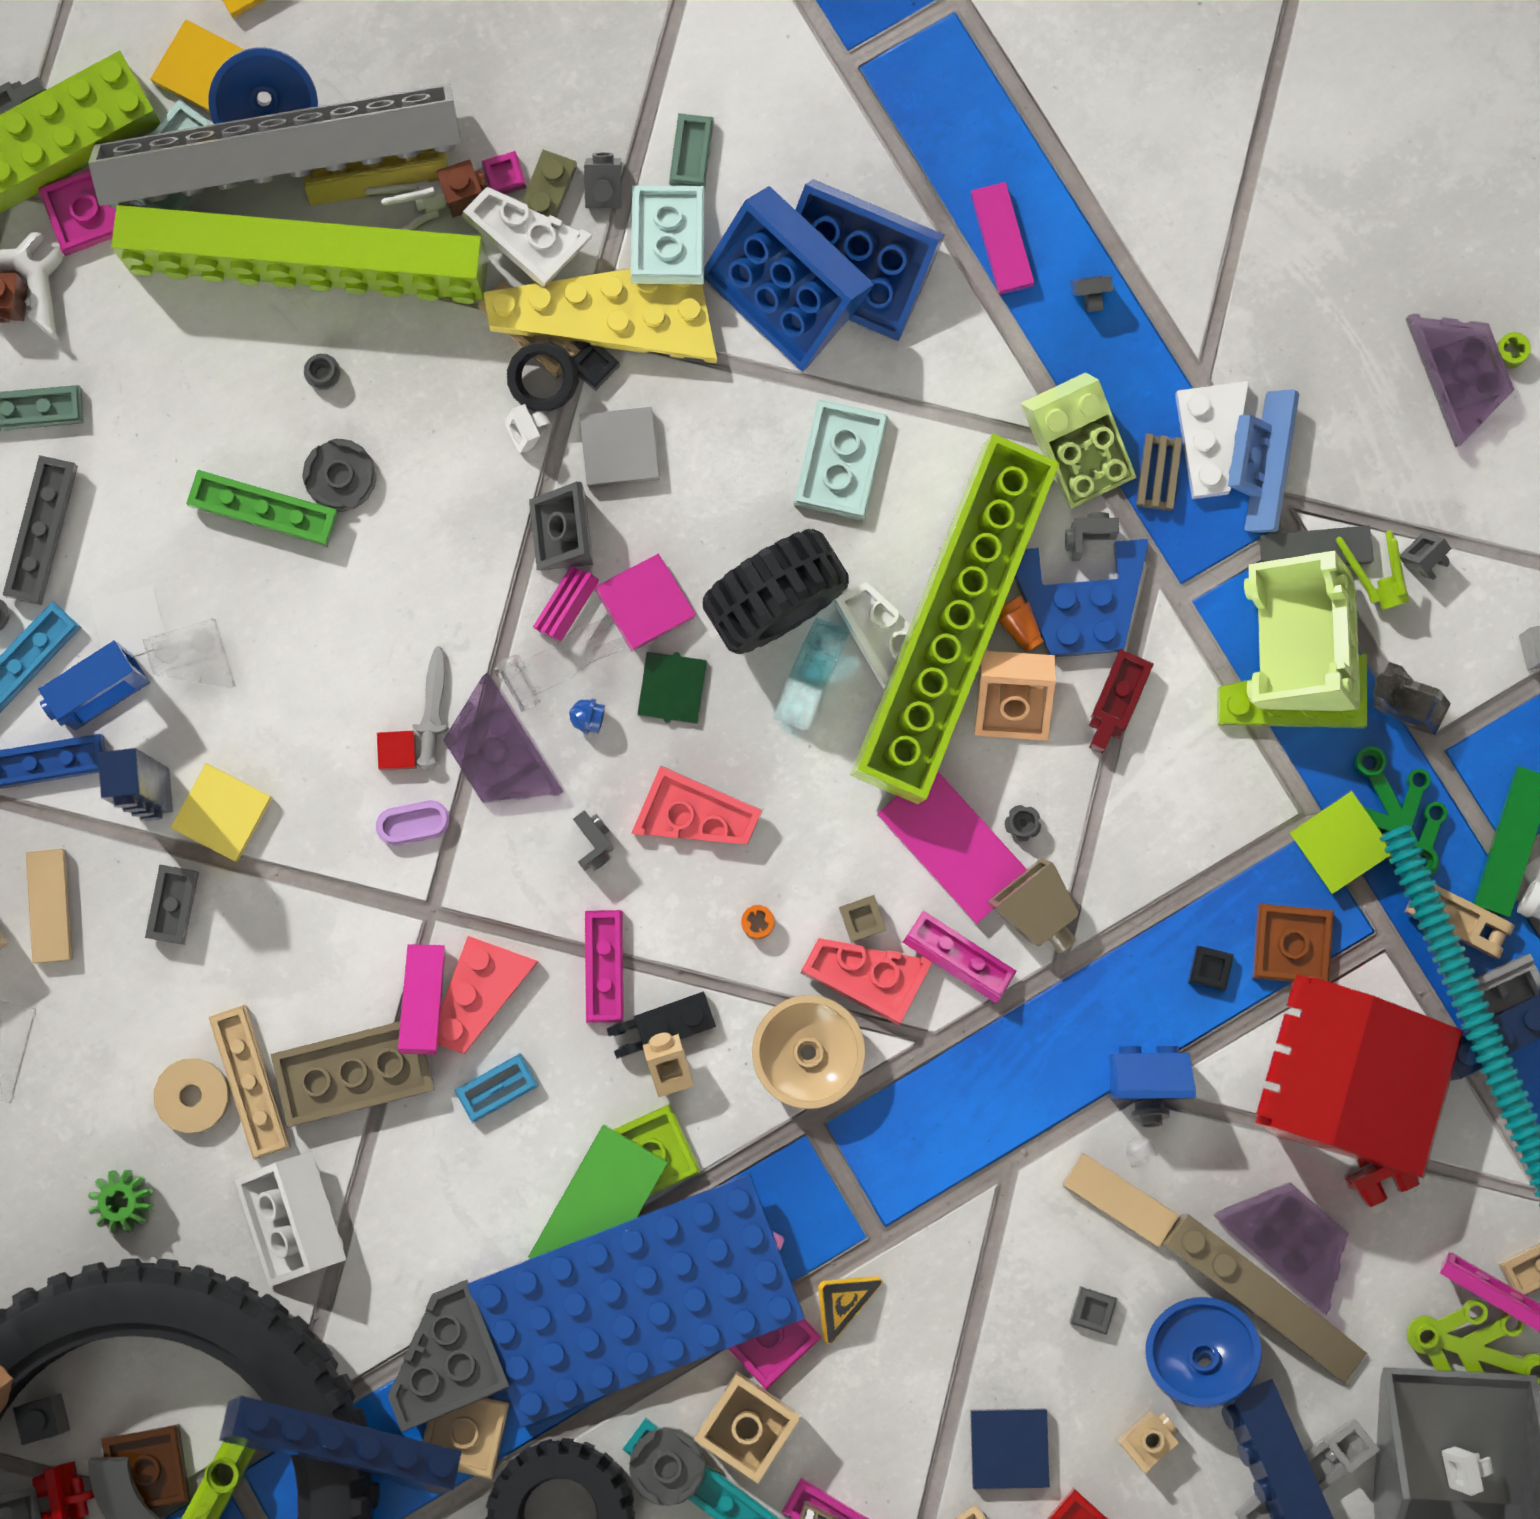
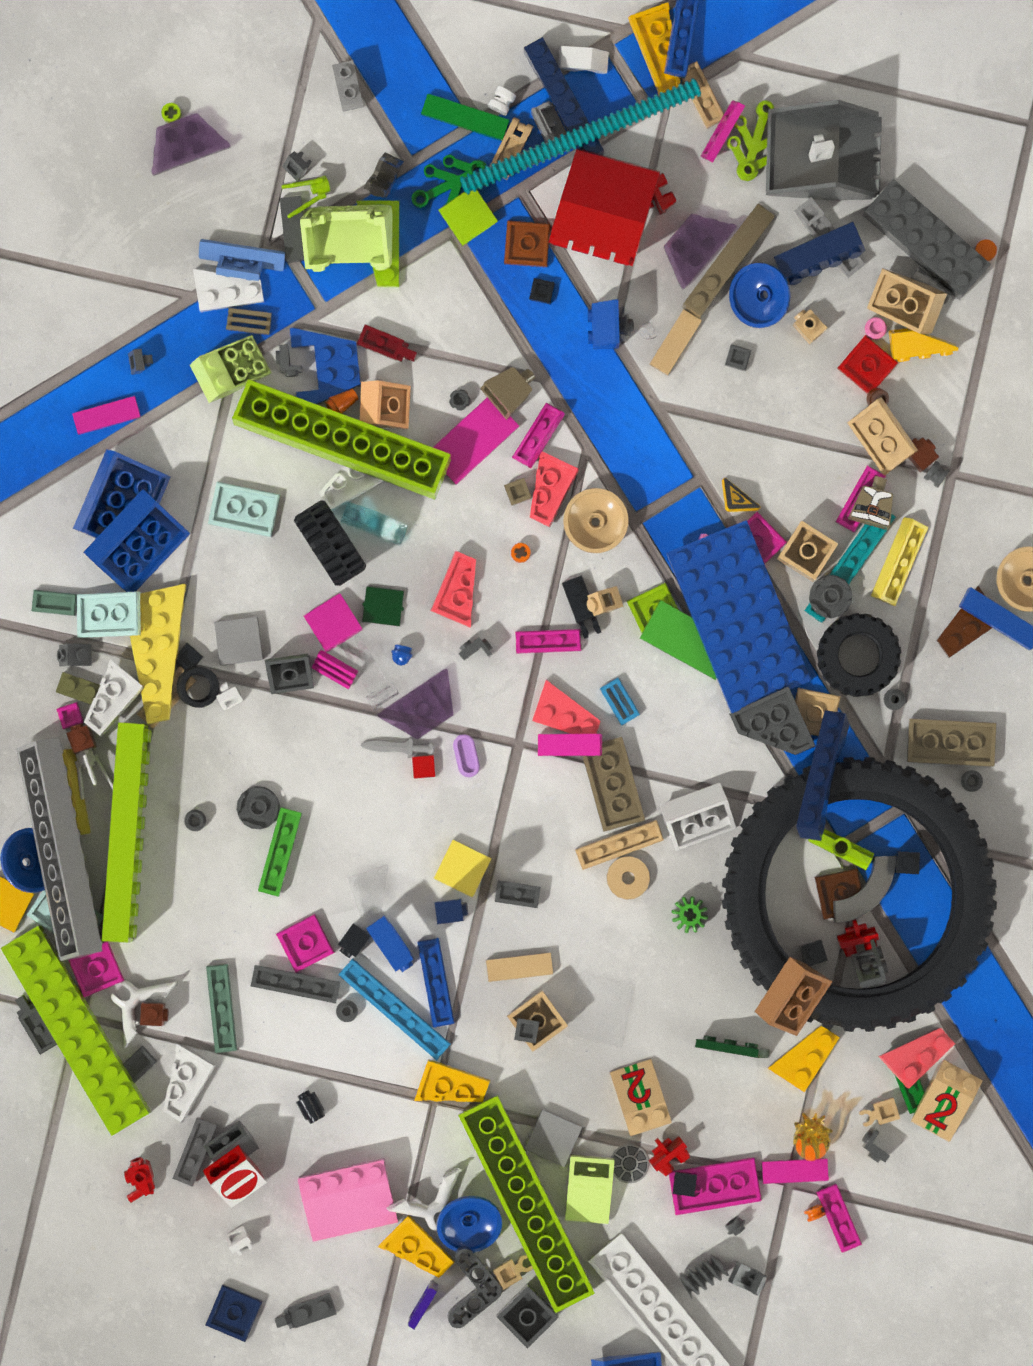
camera: 90 degrees left, 5 degrees up
dark blue tile [970,1408,1050,1489] -> none
none -> dark pink tile [276,914,335,972]
none -> black brick [338,924,371,958]

